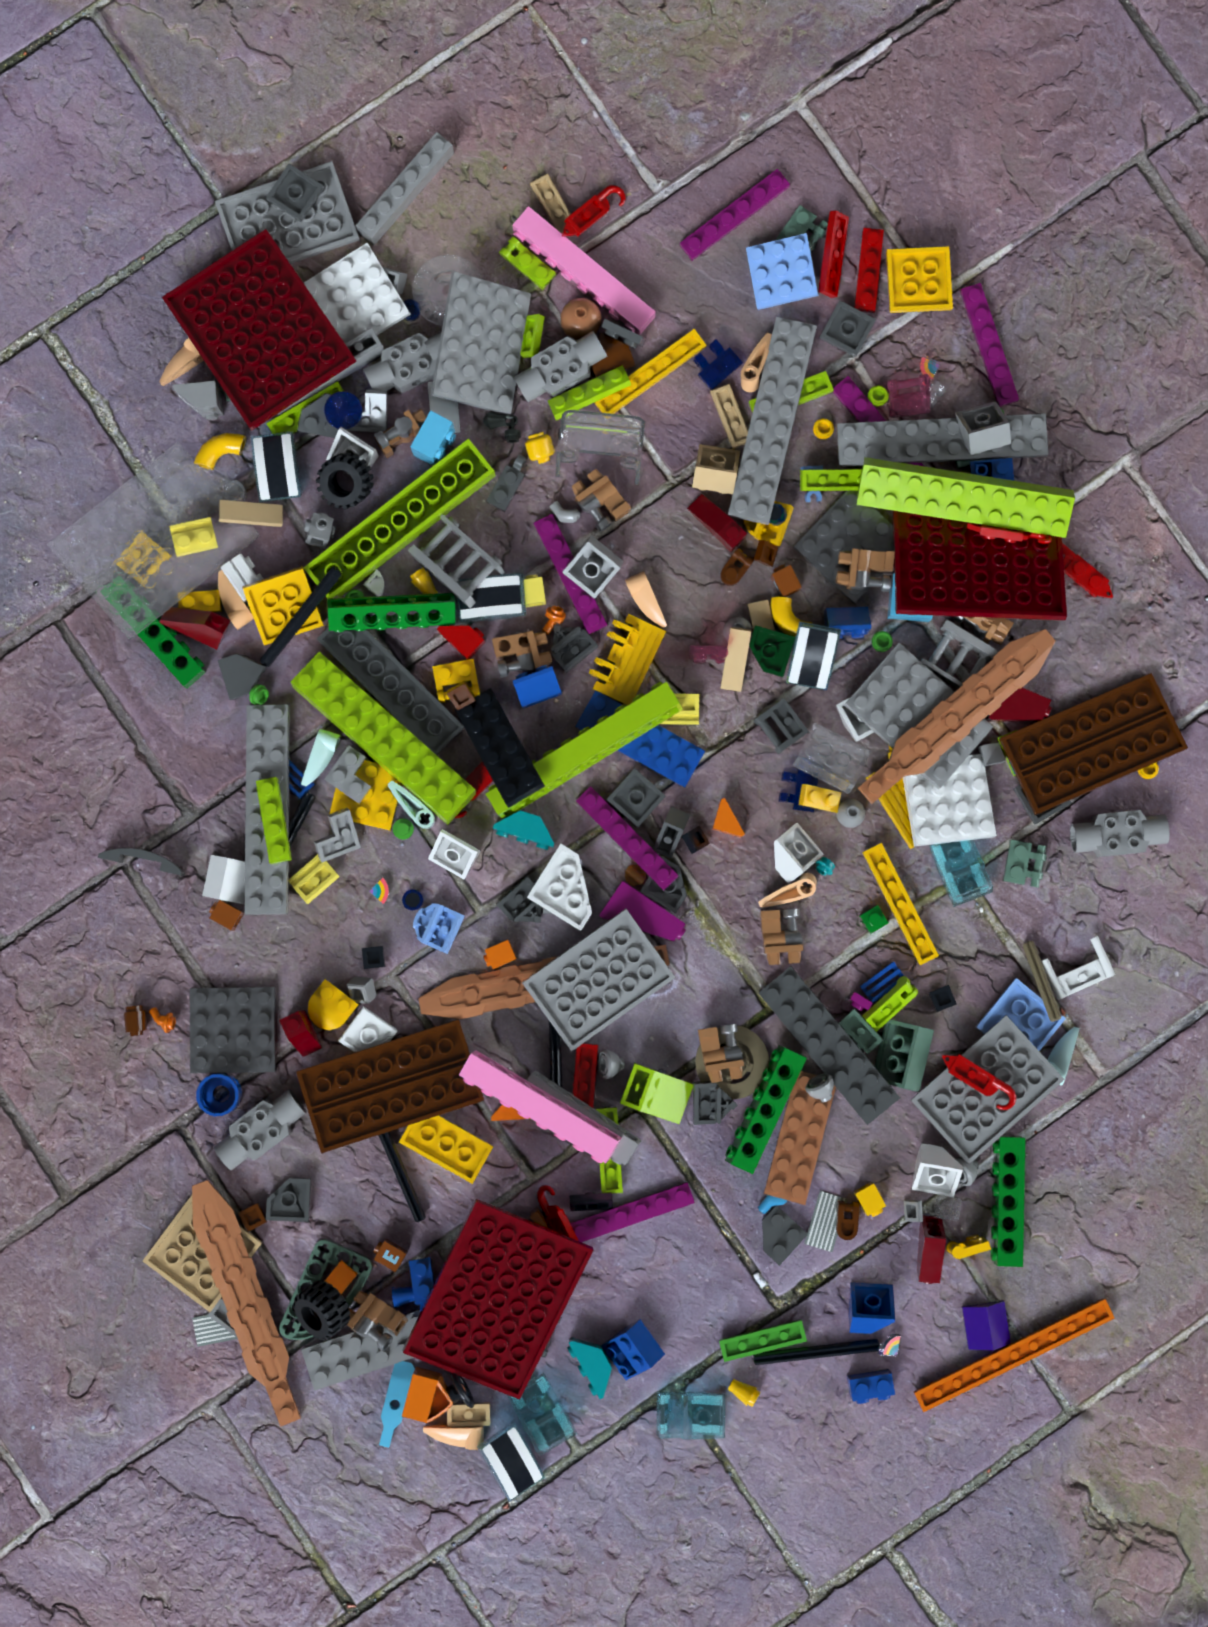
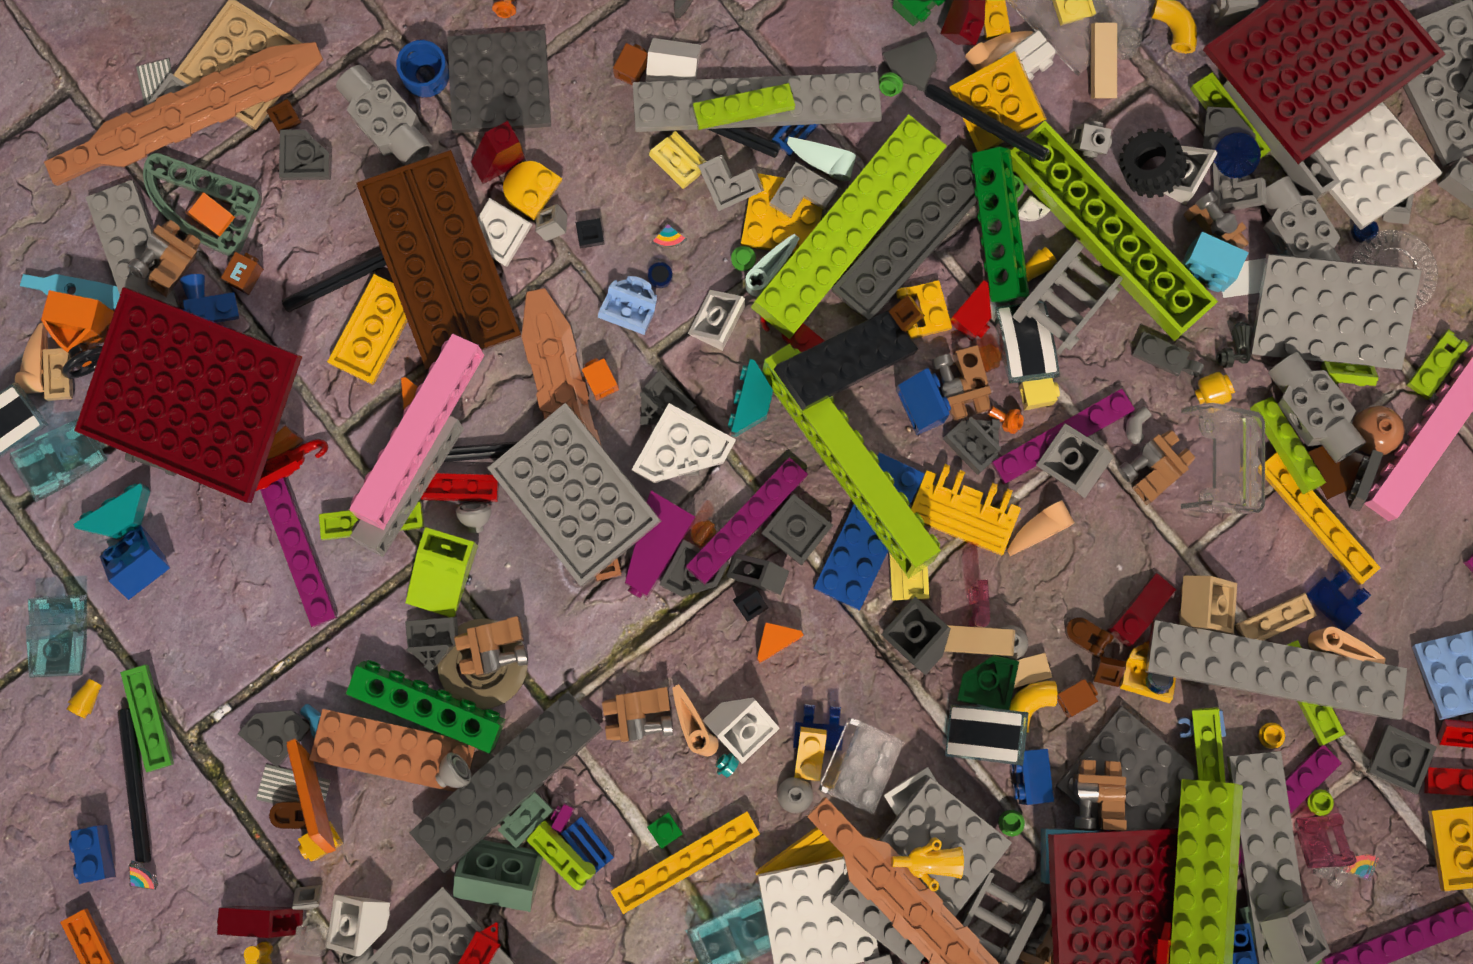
camera: 85 degrees right, 5 degrees down
slope [251,431,302,502] -> none
black tyre [293,1280,350,1341] -> none
black plate [569,1192,613,1211] -> none
dark grey plate [754,698,809,754] -> none
blue slope [849,1282,895,1334] -> none
black plate [928,985,957,1012] -> none
none -> orange tile [286,739,336,854]
none -> dark grey slope [881,597,951,675]
none -> yellow piece [891,837,964,891]
none -> clear orange plate [978,344,1002,373]

